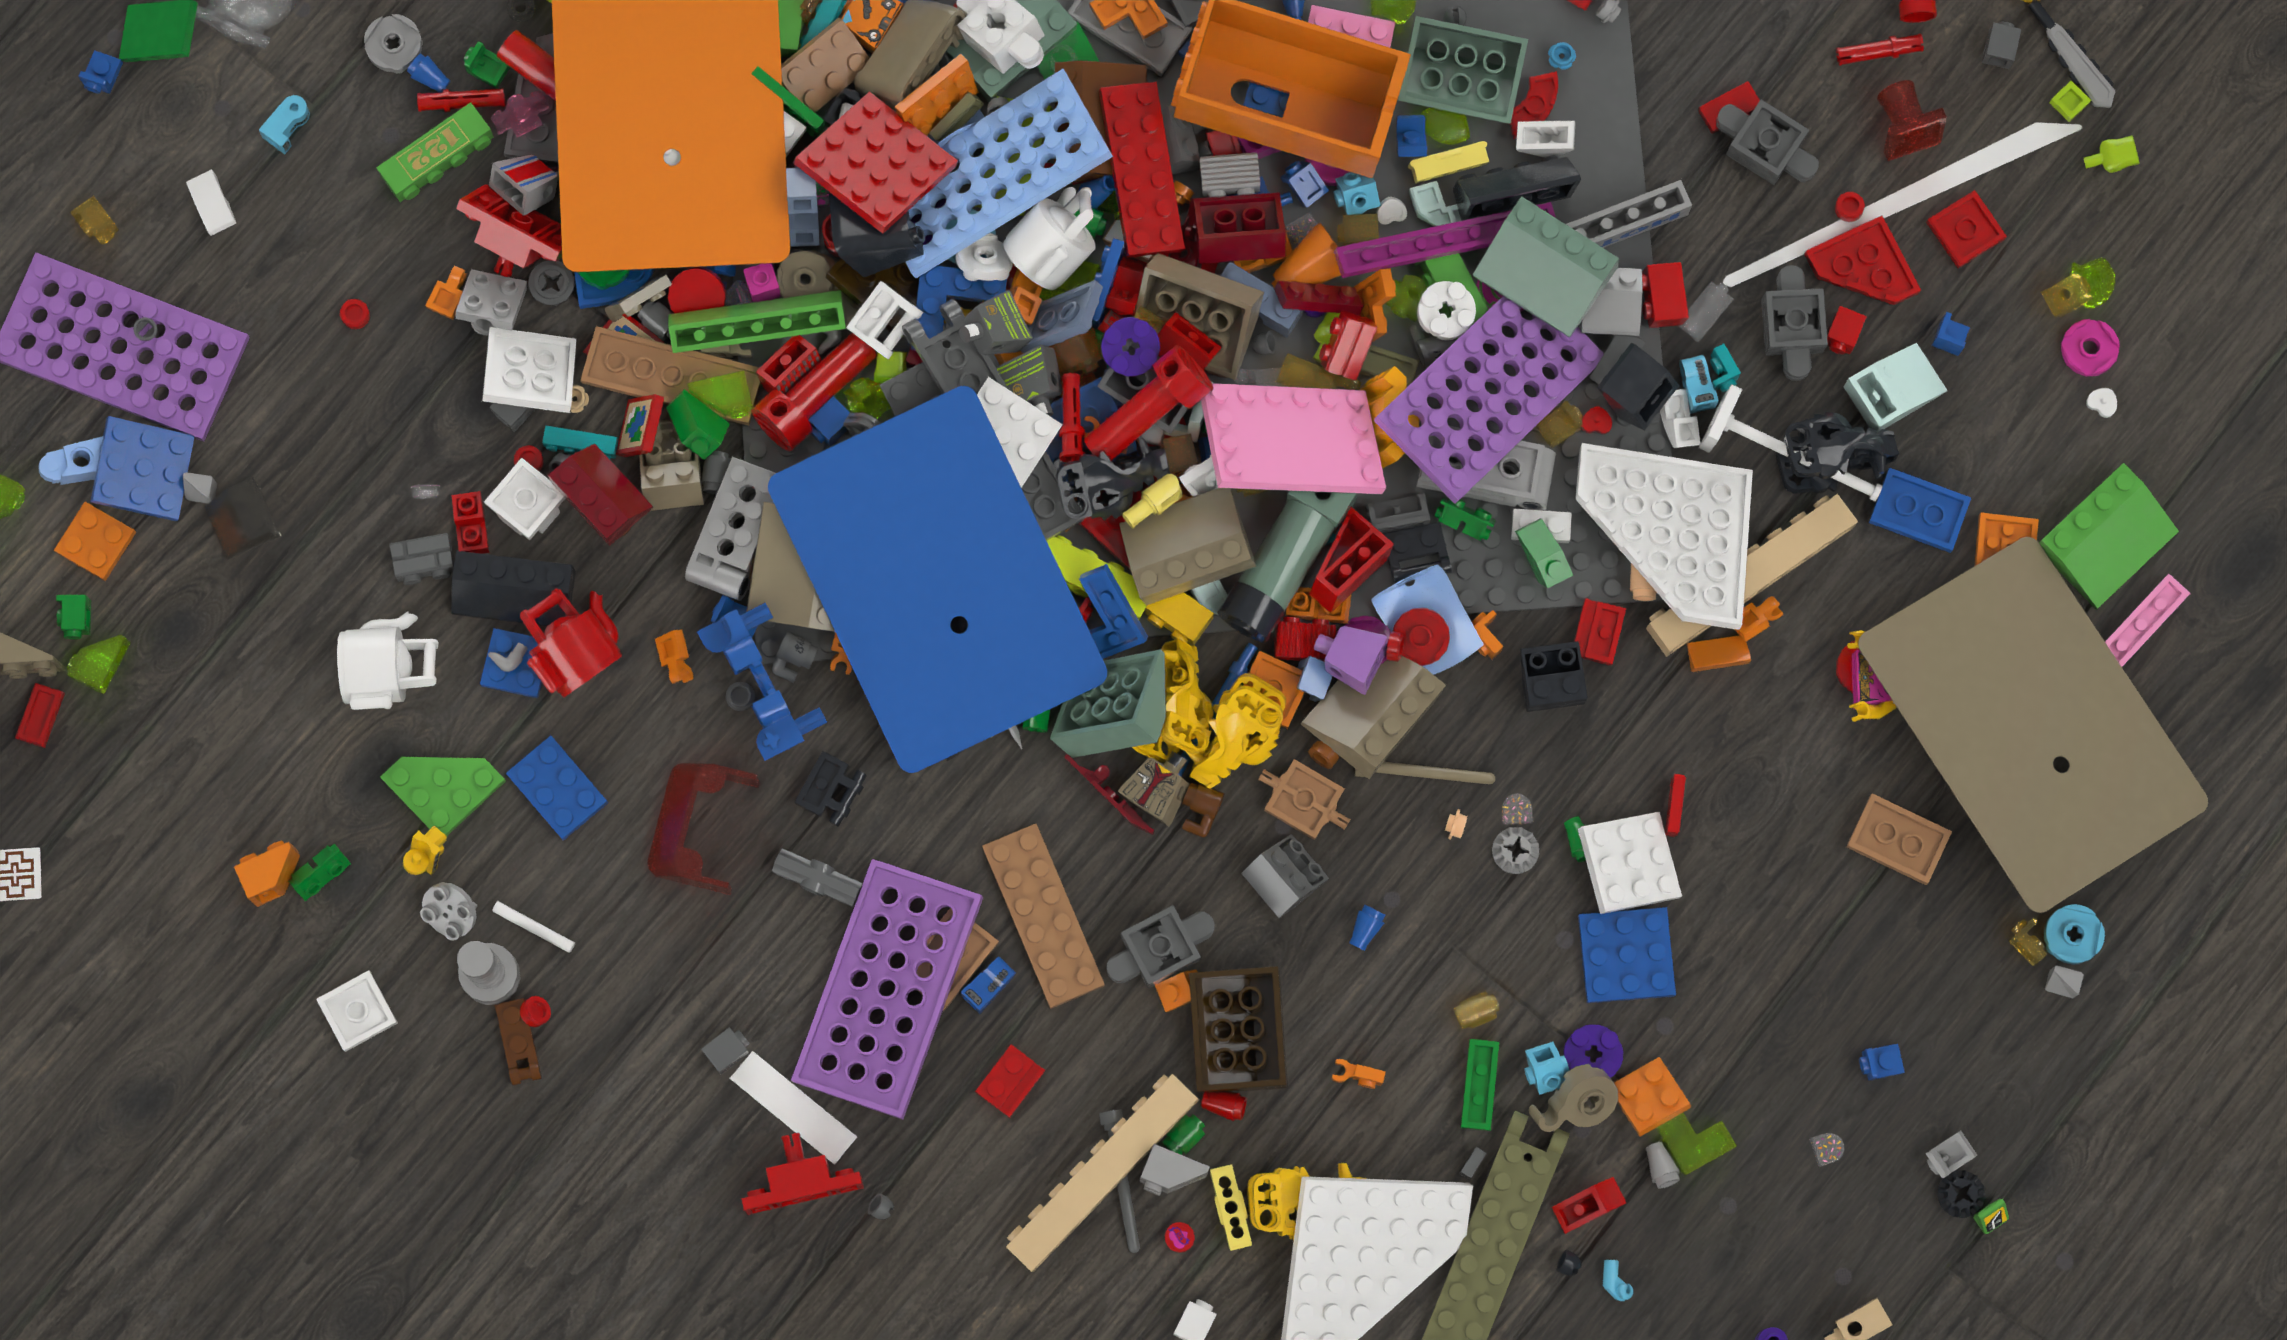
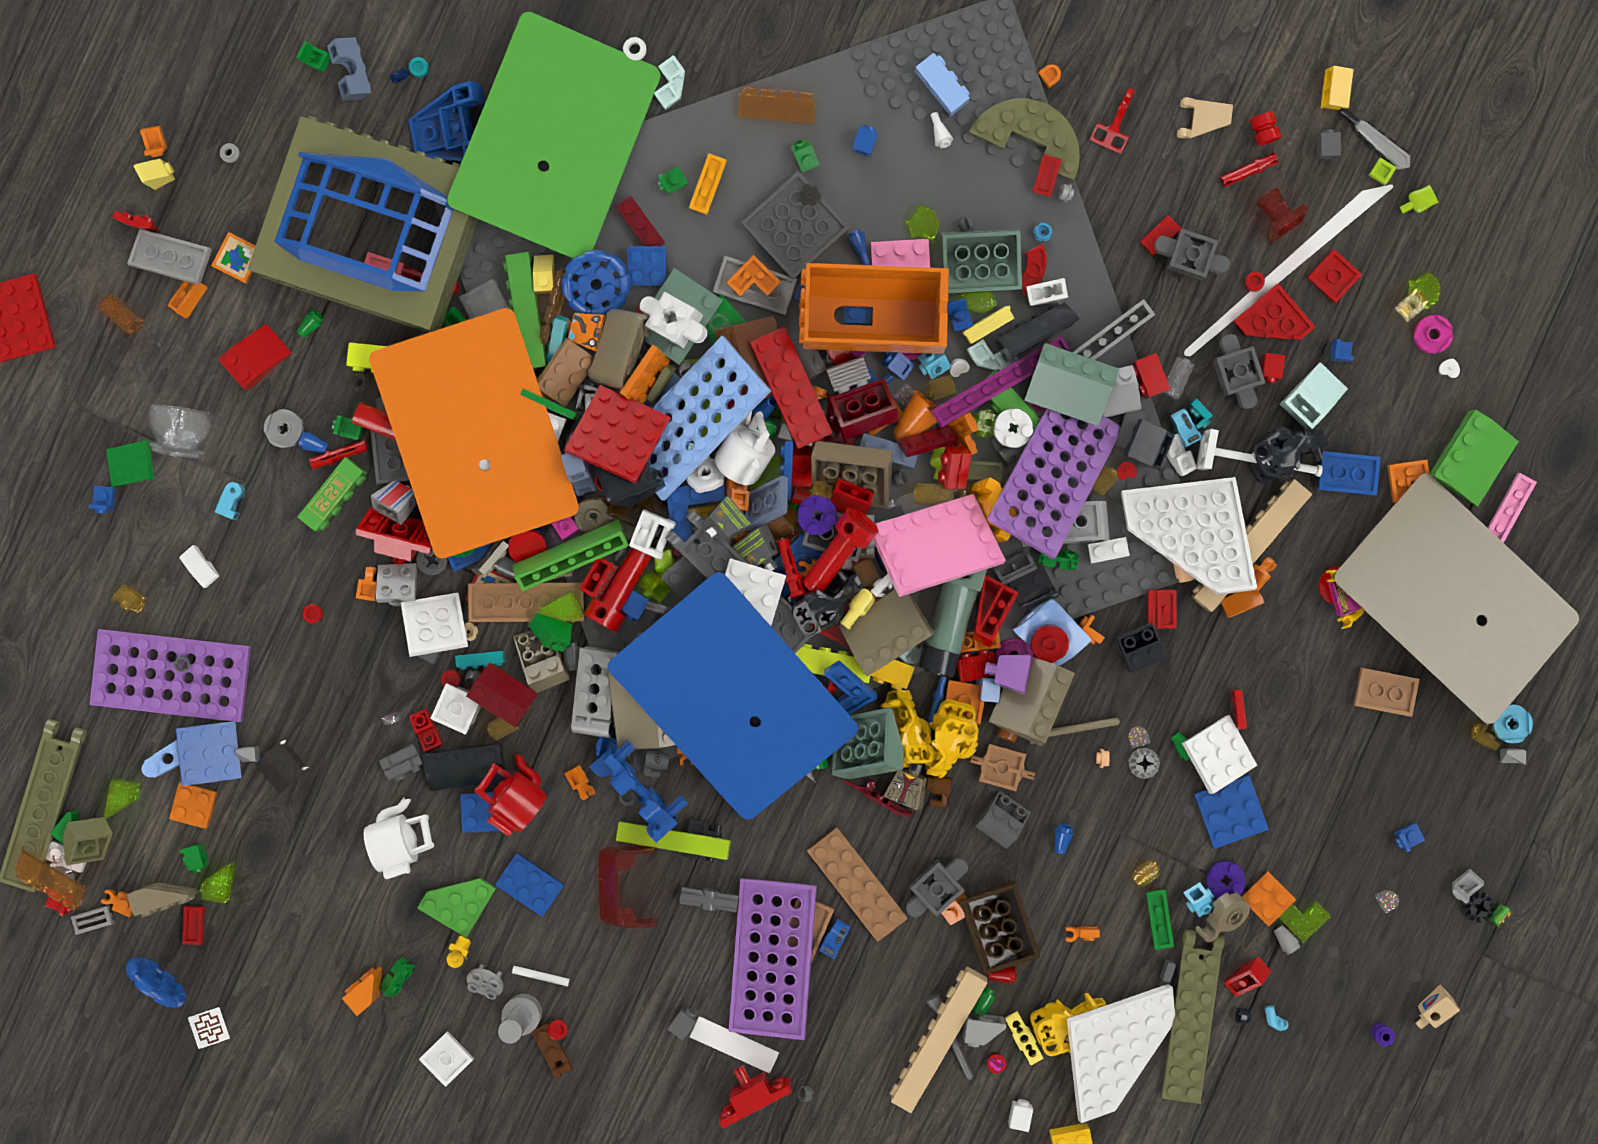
camera: 10 degrees left, 10 degrees up
light grey animal [488,643,528,672] -> none
clear pink plate [491,91,549,138] -> none
tile [615,394,664,457] -> none
red plate [975,1044,1045,1118] -> none
red tile [1386,631,1405,662] -> none
slope [1515,518,1573,588] -> none
none -> clear yellow brick [487,718,519,740]
none -> lime tile [616,821,731,860]

